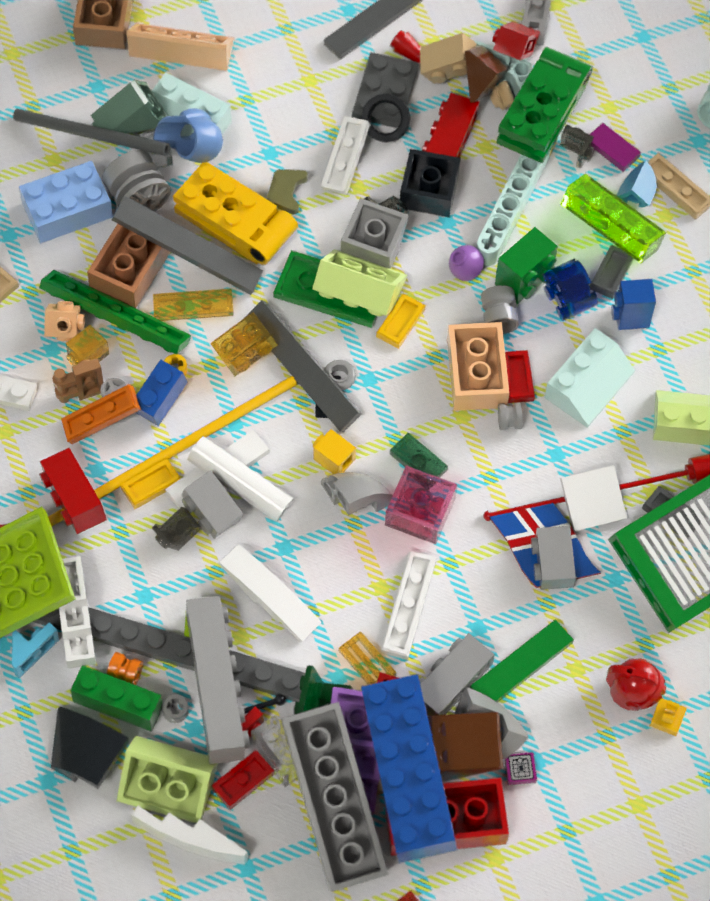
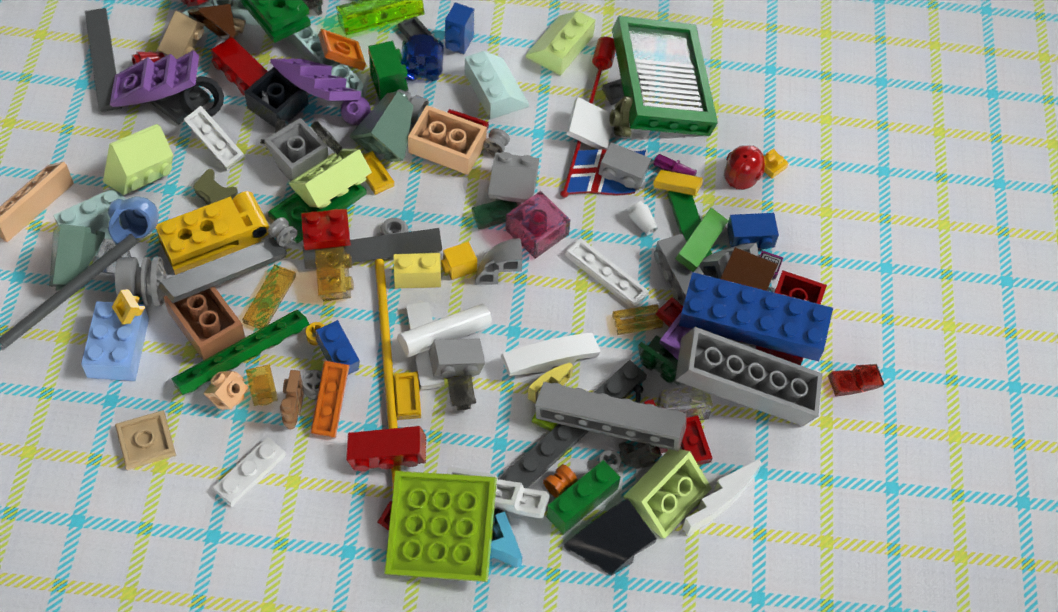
camera: 65 degrees left, 5 degrees down
none -> yellowish green slope [103,124,174,195]
none -> medium lavender slope [110,50,199,107]
none -> yellow tile [112,290,145,324]
none -> light grey wheel [268,217,297,246]
none -> medium lavender slope [270,59,361,101]
none -> red plate [301,209,351,250]
none -> clear smoke tile [311,120,342,154]
none -> orange tile [318,29,366,71]
none -> sand green slope [349,91,413,162]
none -> light yellow brick [394,253,441,289]
none -> light grey slope [488,152,539,204]
none -> light yellow slope [528,363,574,403]
none -> olive piece [609,97,633,137]
none -> clear smoke bracket [619,442,662,469]
none -> white cone [628,201,658,235]
none -> magenta axle [653,154,697,176]
none -> yellow tile [654,170,703,196]
none -> bright green tile [675,208,728,272]
none -> blue brick [727,213,779,249]

